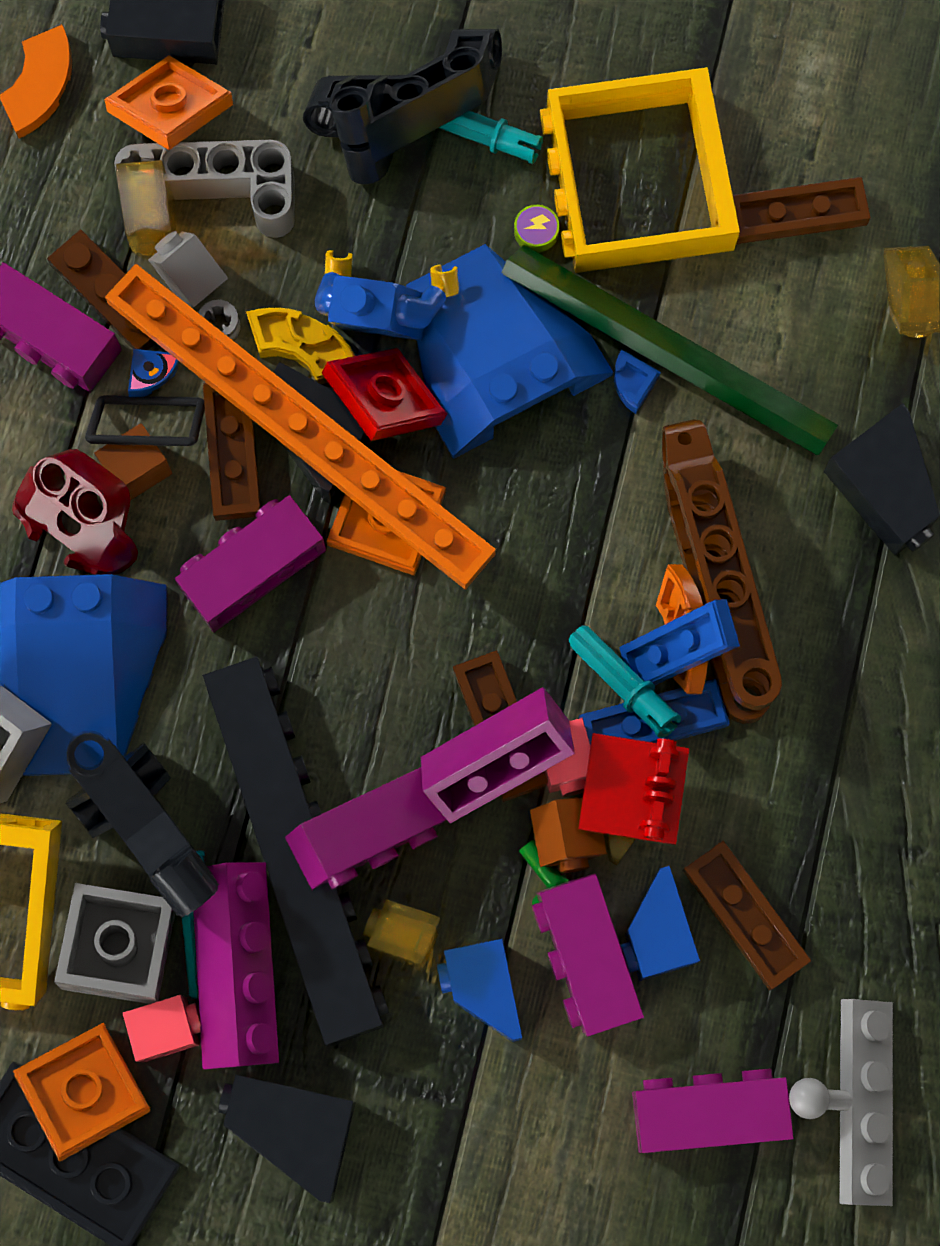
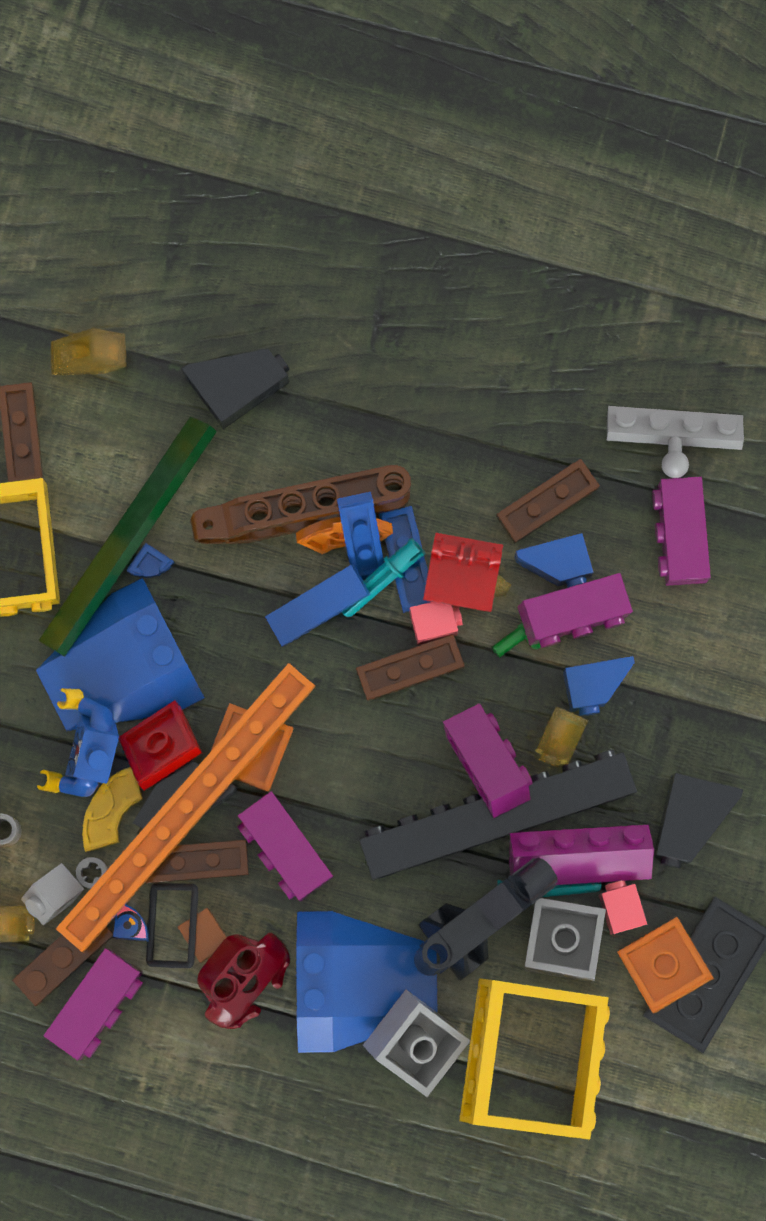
camera: 90 degrees left, 5 degrees up
magenta brick [421,687,575,824] -> none
tile [514,205,559,253] -> none
dark orange brick [530,797,607,873] -> none
none -> blue tile [265,565,371,646]

